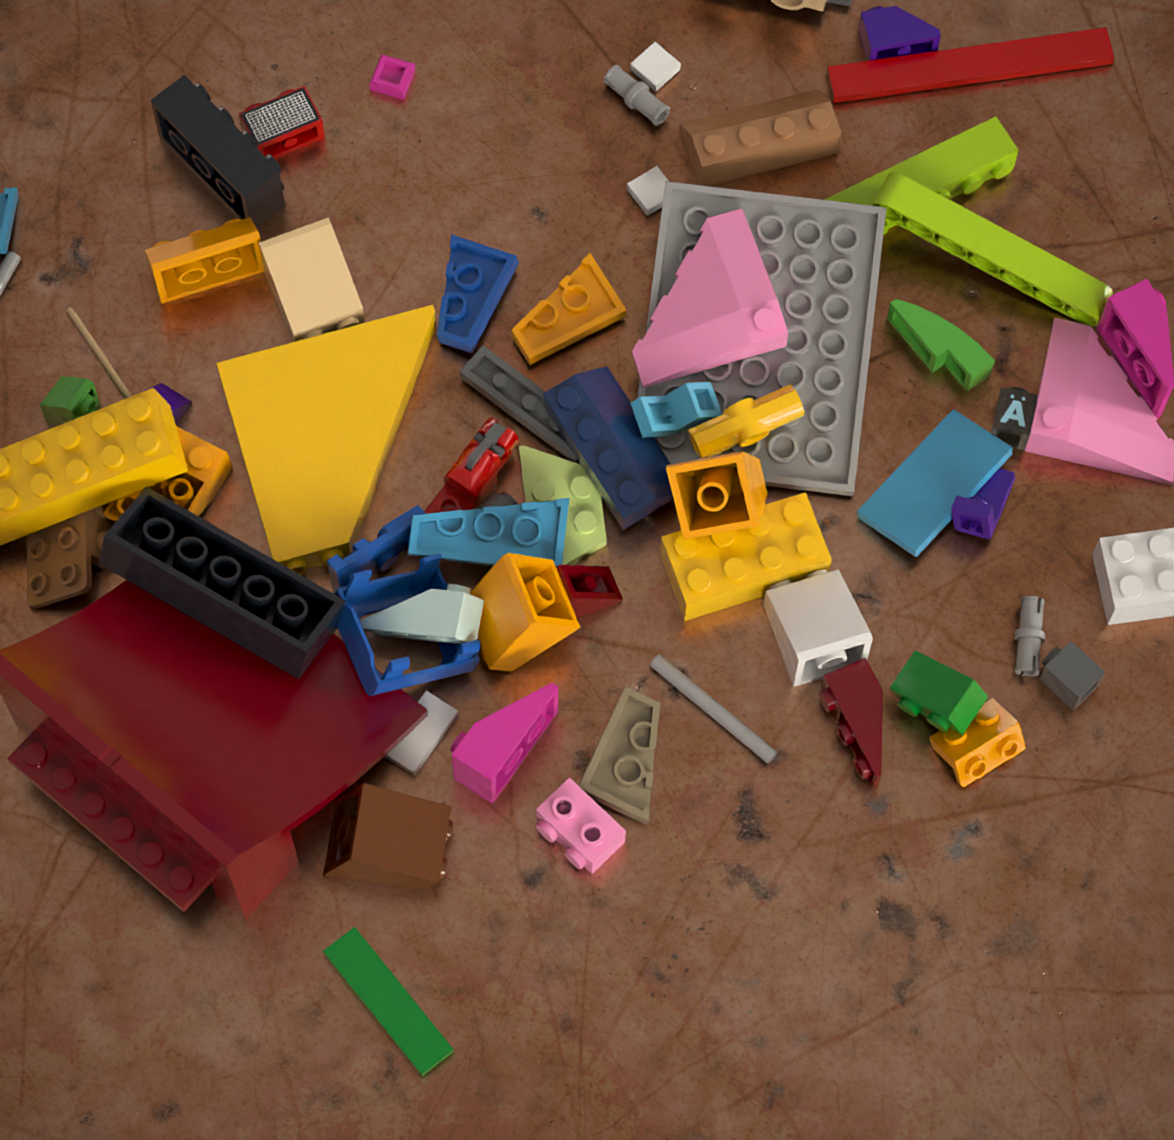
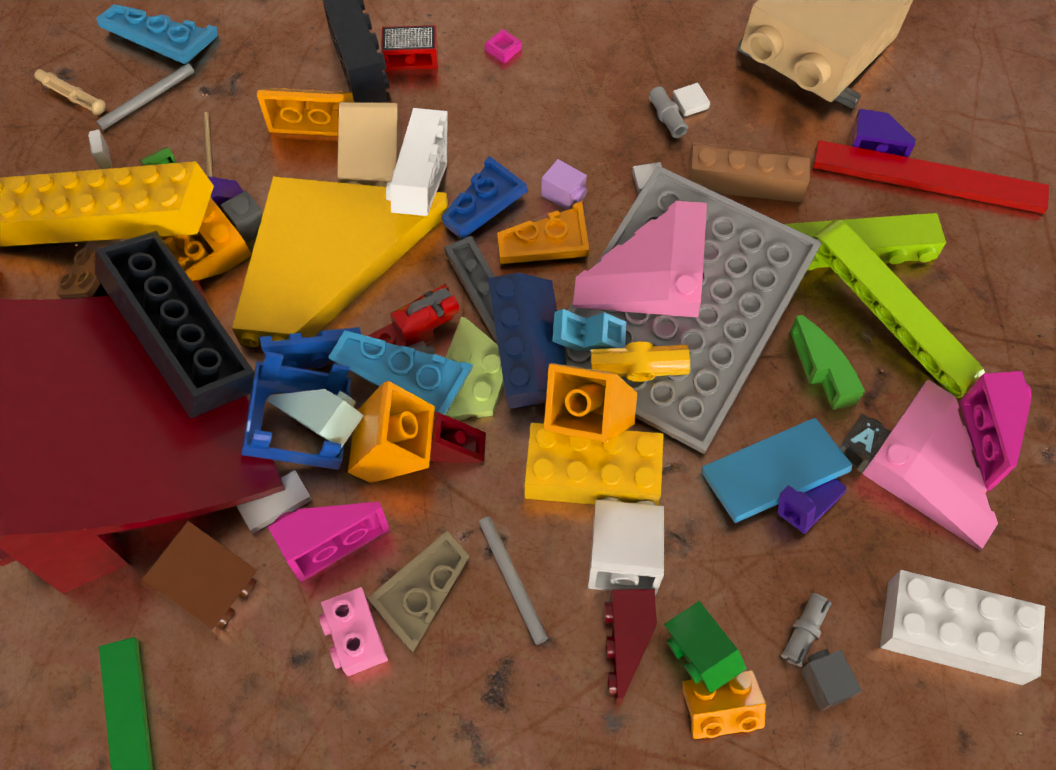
camera: 25 degrees right, 5 degrees down
none -> dark grey brick [221,190,263,243]
none -> white wedge [386,108,448,216]
none -> lavender brick [541,159,588,210]

